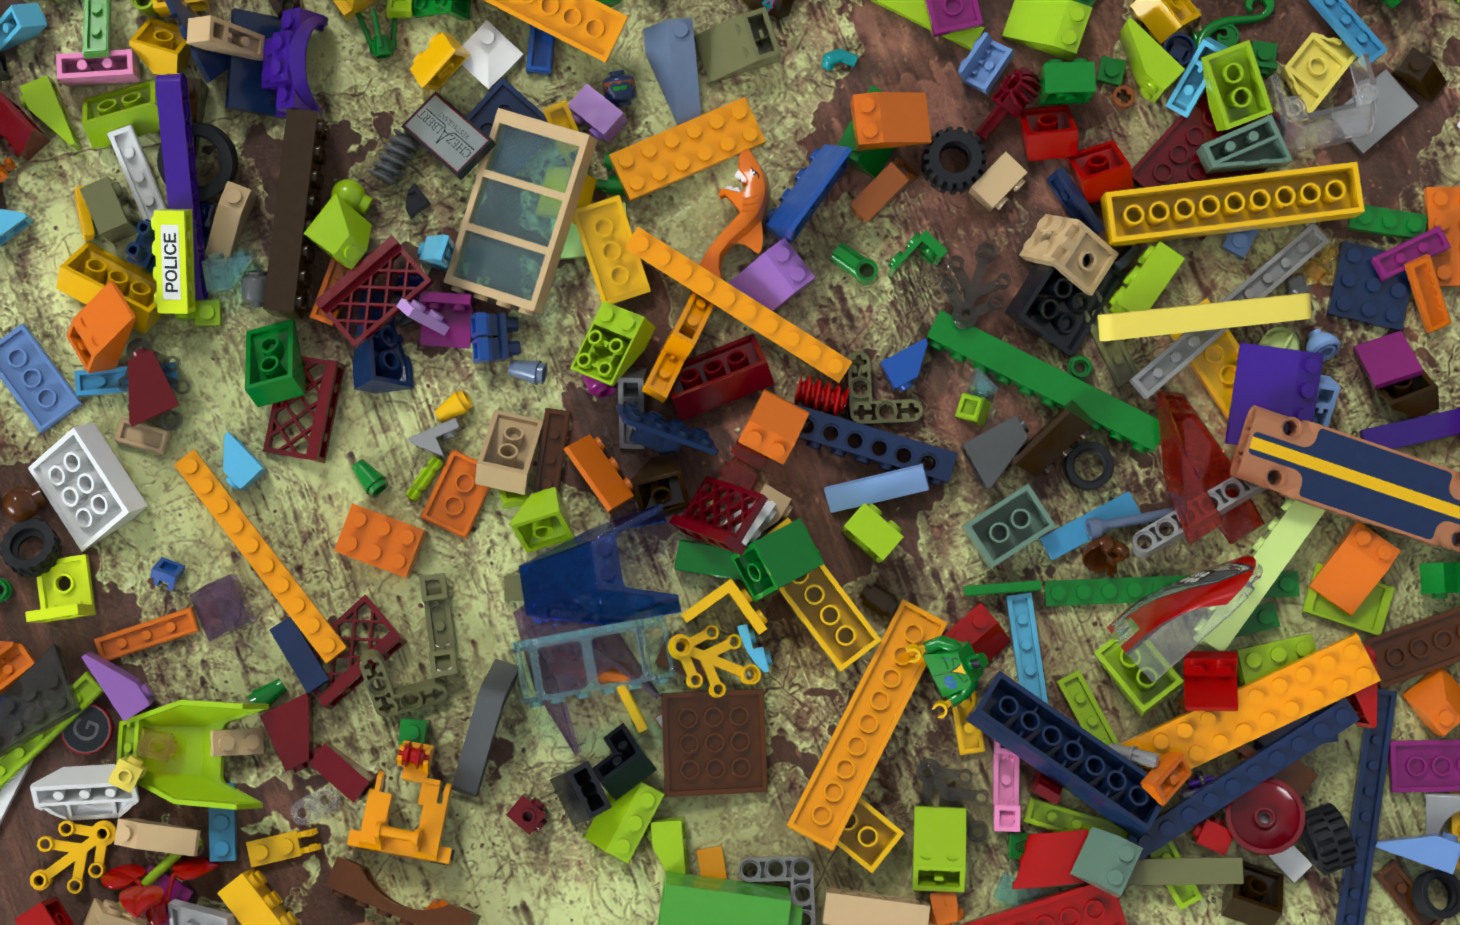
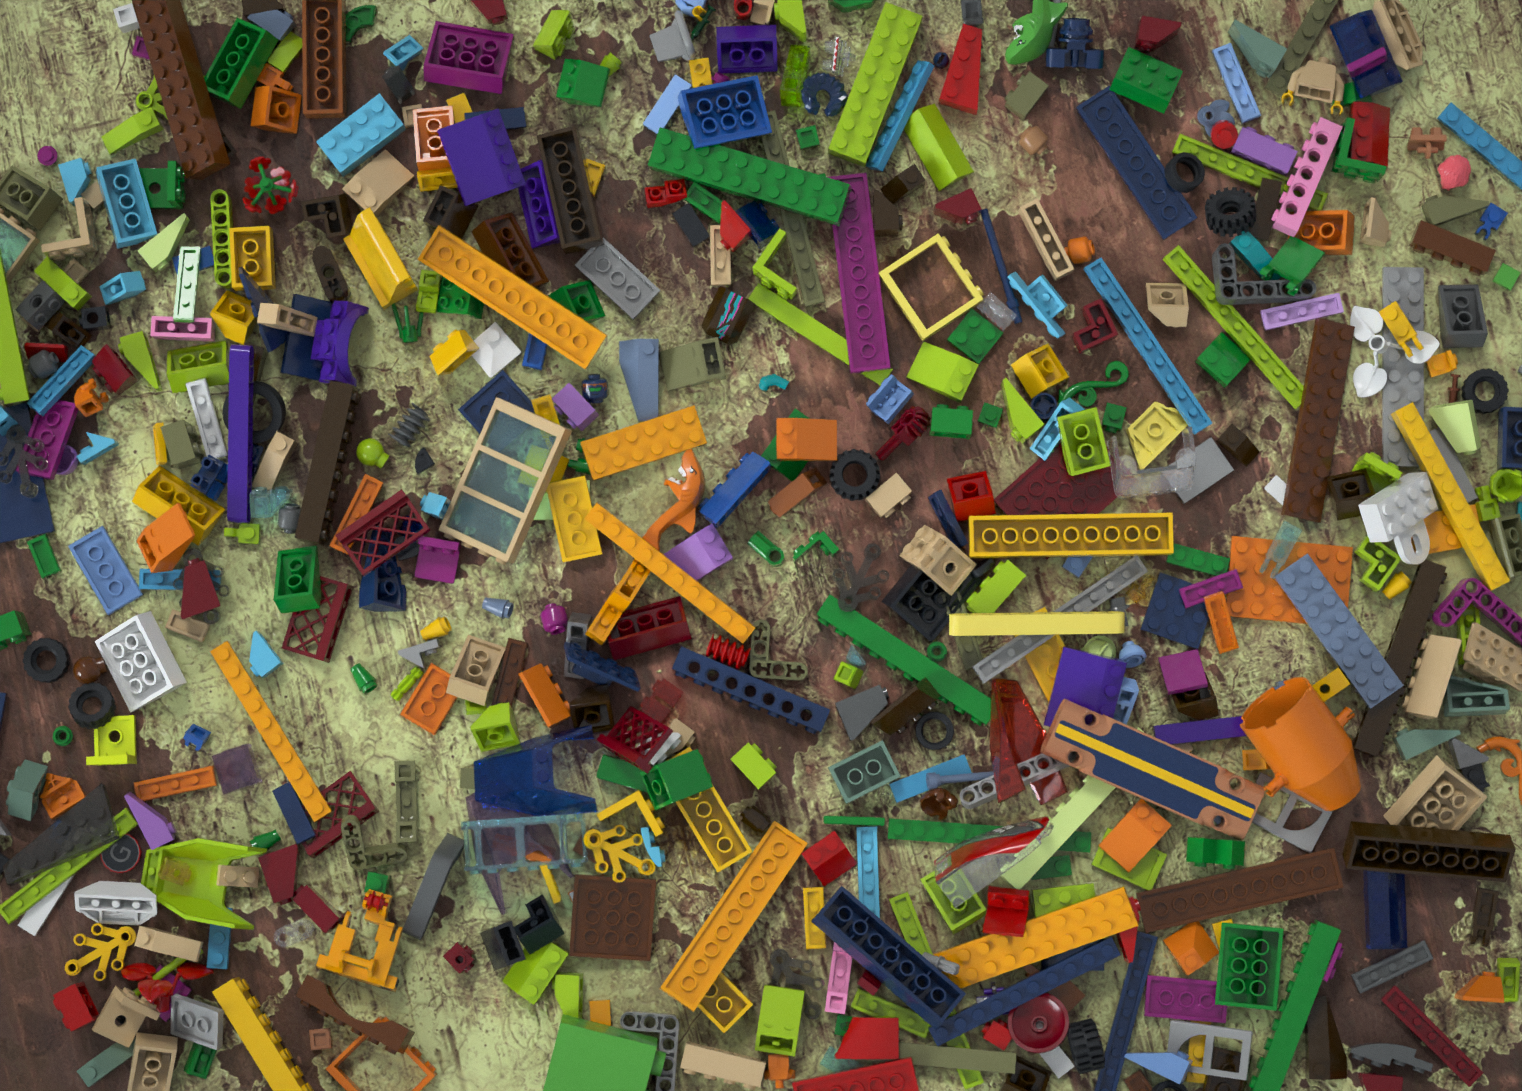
camera: 15 degrees right, 0 degrees up
light yellow bracket [108,755,148,793] -> none
neon yellow brick [151,209,196,314] -> none
yellow hinge [246,828,322,868] -> none
lime slope [303,194,372,270] -> none
orange brick [334,503,428,579] -> none
lavender plate [396,298,450,336] -> none
light grey tile [401,91,496,180] -> none
hips [470,312,521,364] -> none
lime slope [570,301,656,387] -> none
orange slope [738,389,810,465] -> none
light blue tile [824,464,929,513] -> none
blue slope [879,338,928,392] -> none
green torso [906,635,988,718] -> none
red slope [1019,104,1078,162] -> none
sand green slope [1070,827,1143,898] -> none
dark orange bush [1111,85,1135,110] -> none
orange slope [1140,752,1192,806] -> none
sand green wedge [1196,115,1293,174] -> none

